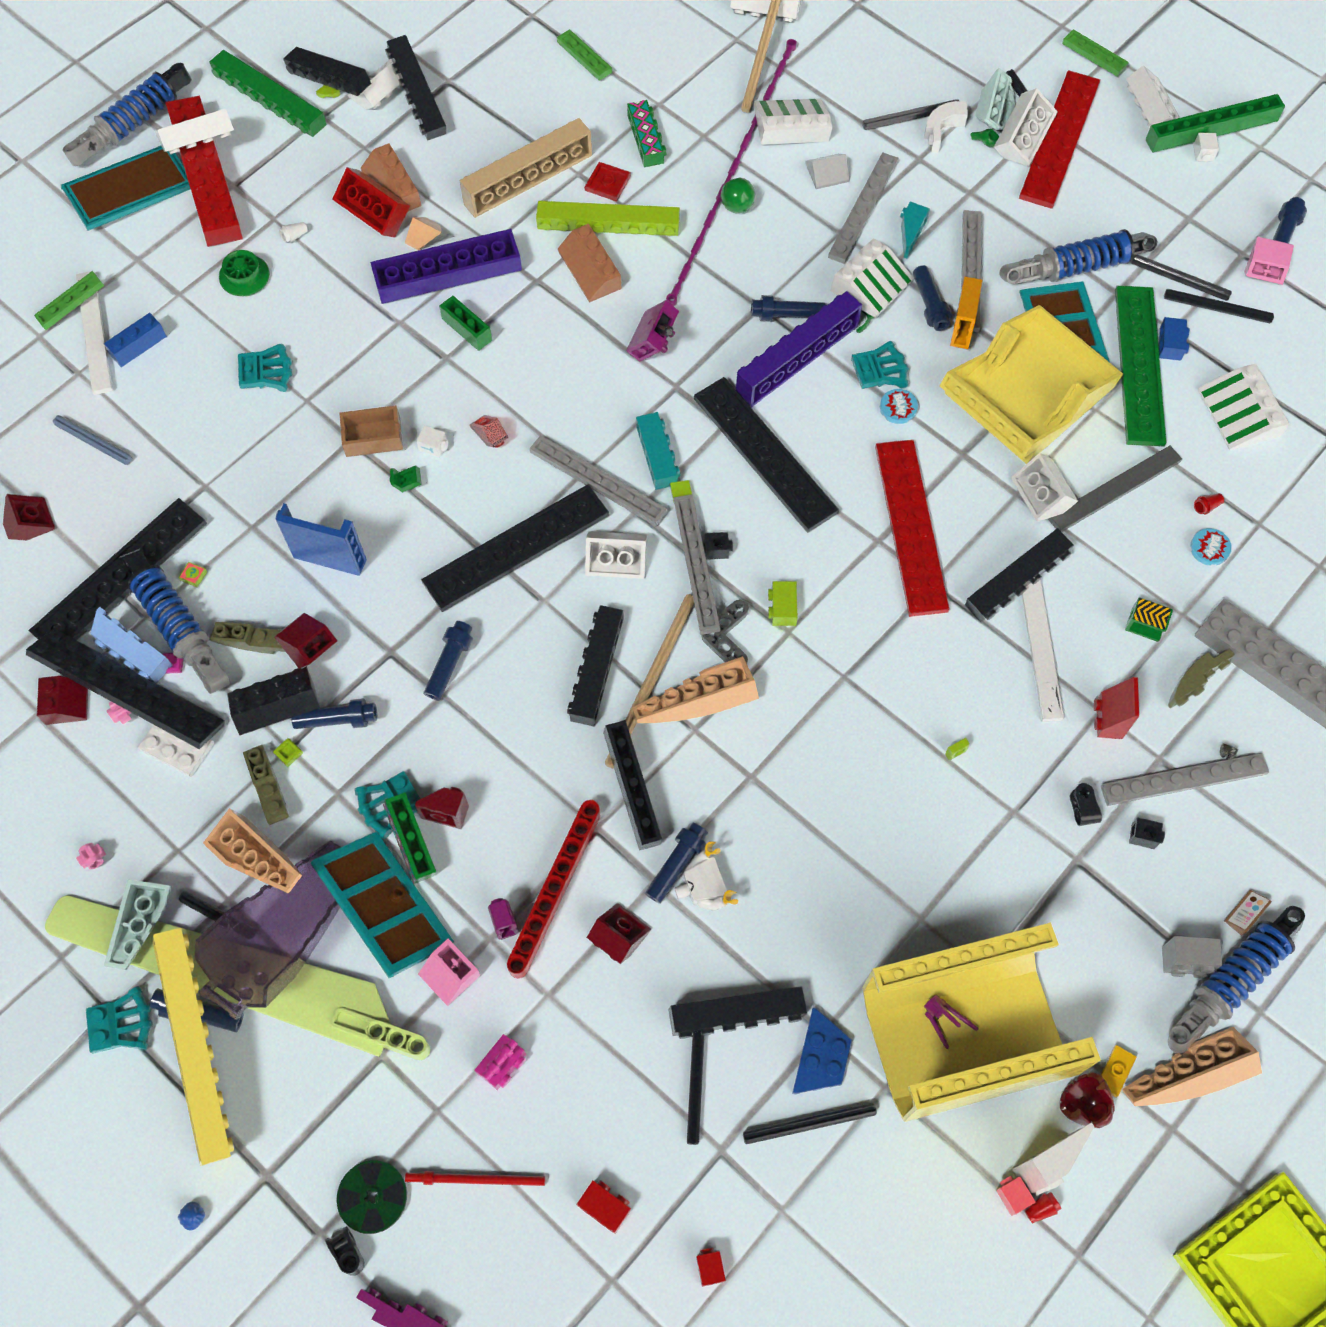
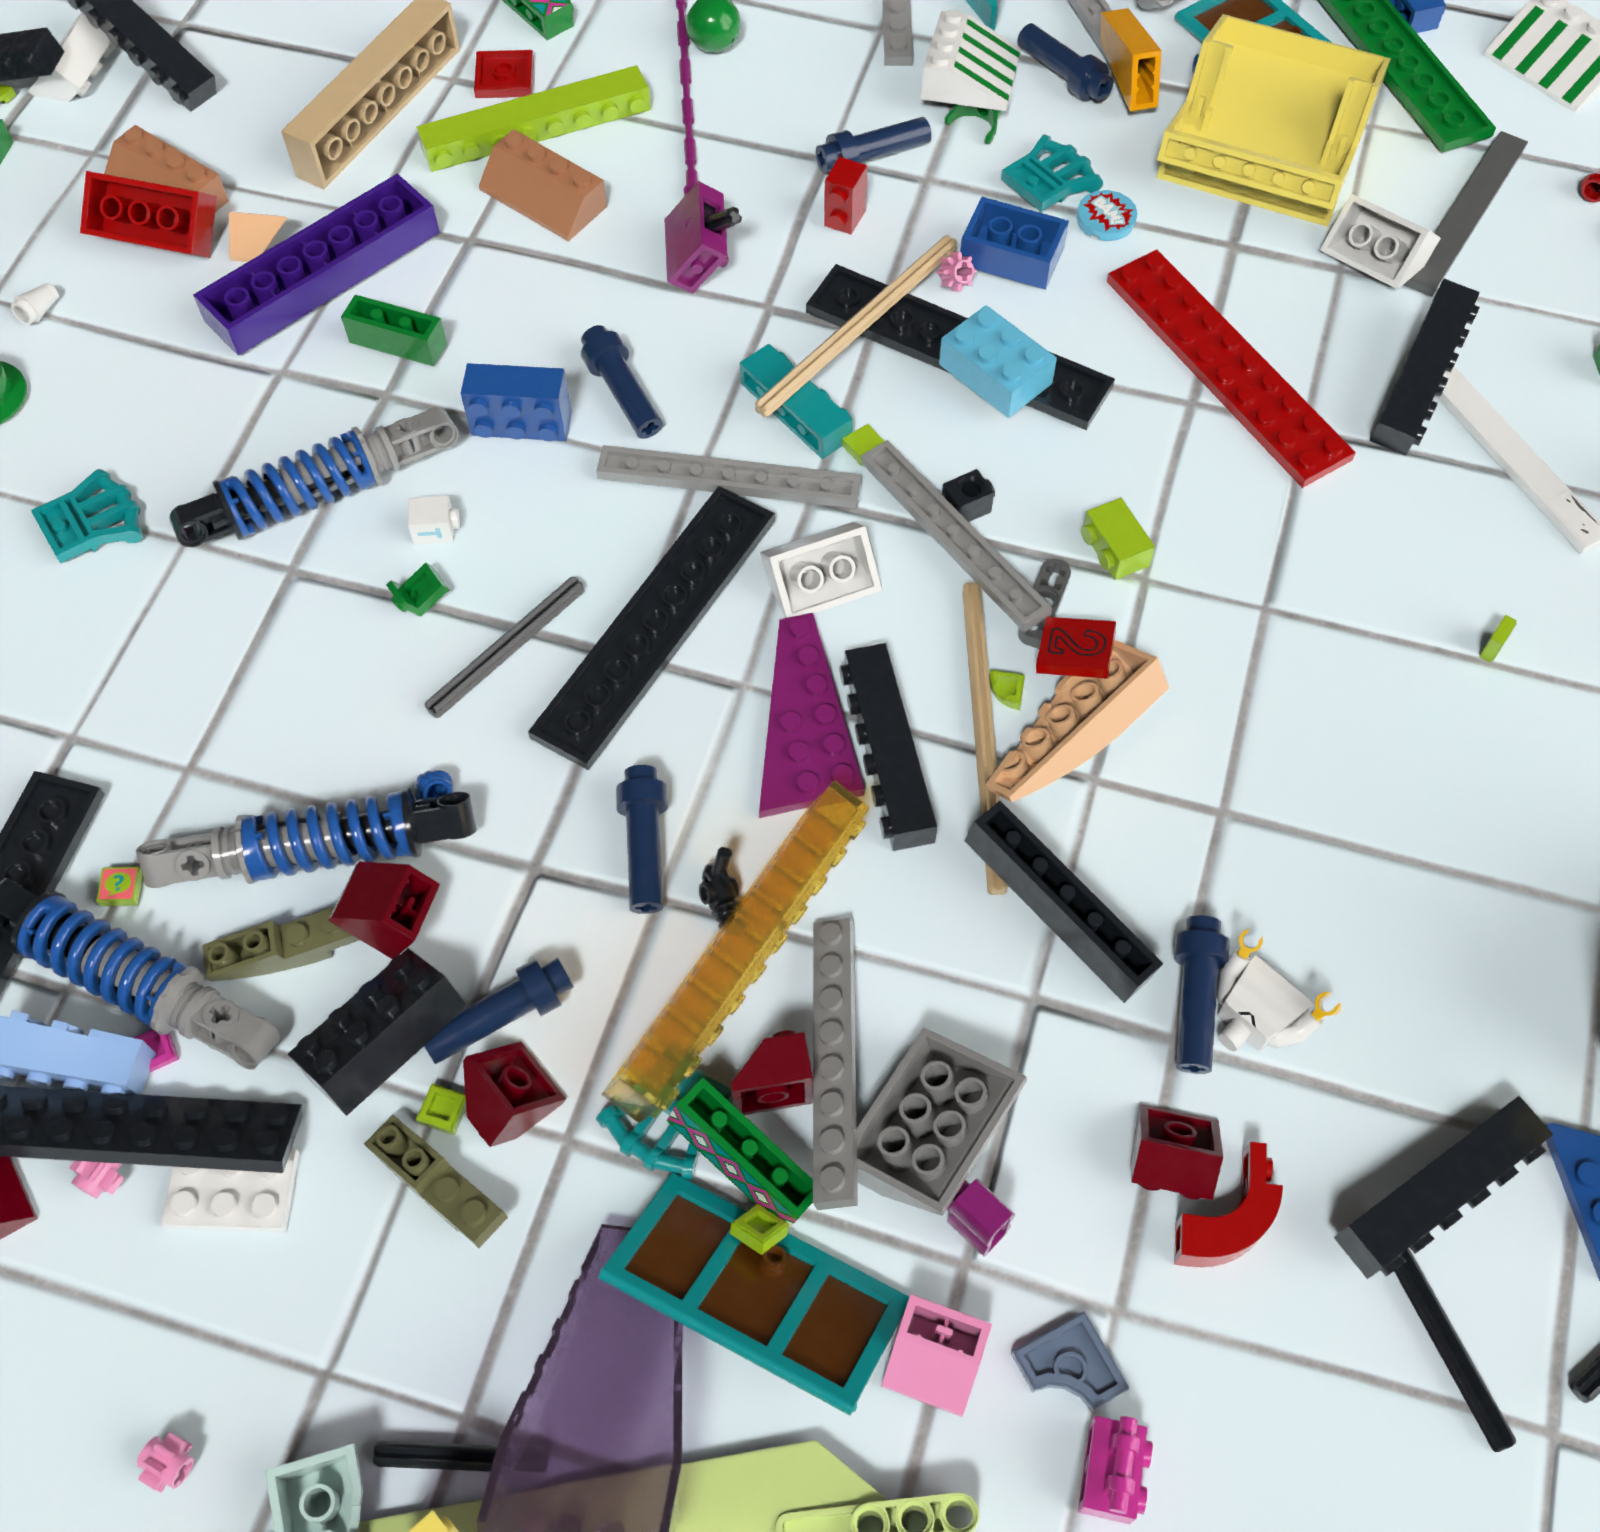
camera: 25 degrees left, 5 degrees down
light nougat wedge [203,808,302,893] -> none
panel [276,503,367,576] -> none
medium nougat piece [339,405,403,457] -> none
clear red slope [470,415,509,448] -> none
red beam [507,800,600,979] -> none
dark purple brick [736,291,862,408] -> none
none -> piece [136,788,477,888]
none -> piece [169,407,459,547]
none -> blue piece [414,770,453,800]
none -> axle [424,576,584,718]
none -> blue brick [460,363,572,441]
none -> dark red slope [463,1041,566,1147]
none -> dark blue piece [581,325,663,439]
none -> clear yellow brick [601,780,870,1123]
none -> black piece [699,847,745,936]
none -> lime tile [730,1204,789,1255]
none -> tan axle [755,235,957,417]
none -> magenta wing [759,613,865,818]
none -> light grey plate [813,918,858,1210]
none -> red brick [824,156,867,235]
none -> light grey slope [857,1027,1027,1216]
none -> bright pink gear [936,252,977,291]
none -> medium azure brick [939,305,1057,418]
none -> blue brick [960,196,1069,290]
none -> lime tile [989,670,1025,710]
none -> sand blue tile [1011,1311,1129,1411]
none -> red tile [1036,617,1116,679]
none -> red arch [1174,1141,1283,1268]

